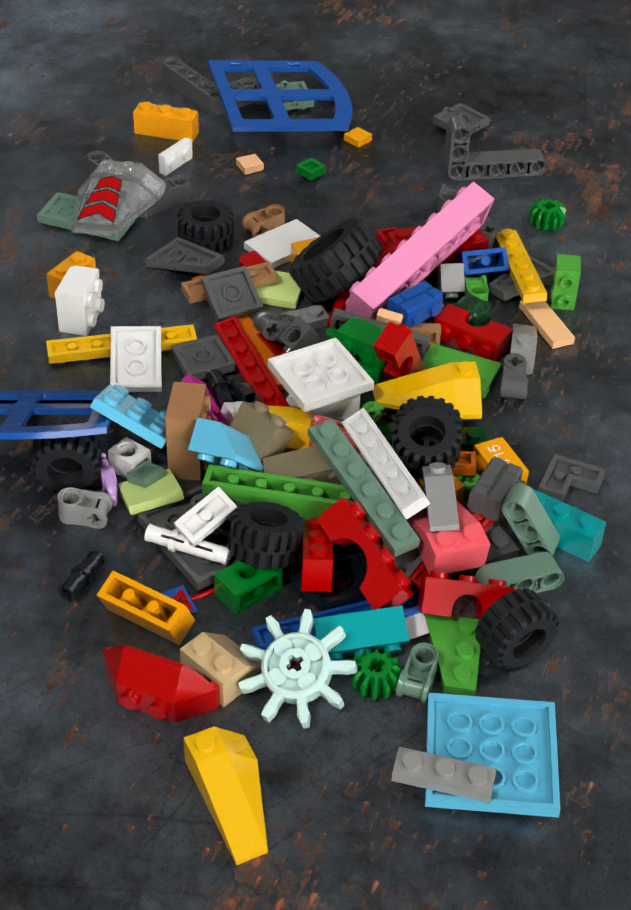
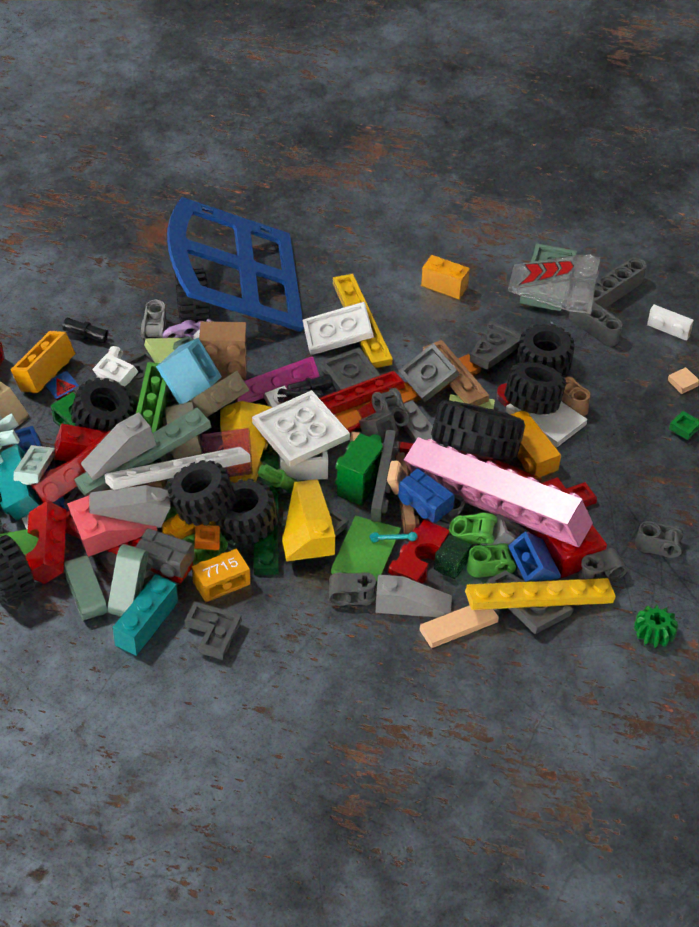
camera: 85 degrees right, 5 degrees up
white hinge [55,265,105,336] -> none
medium azure plate [90,384,166,449] -> none
red arch [373,321,424,381] -> none
bright green brick [550,254,581,311] -> none
none -> light aqua plate [14,445,55,485]
none -> light grey slope [81,412,156,481]
none -> teal hinge [369,532,418,542]
none -> bright green piece [449,513,498,545]
none -> black tyre [504,362,566,415]

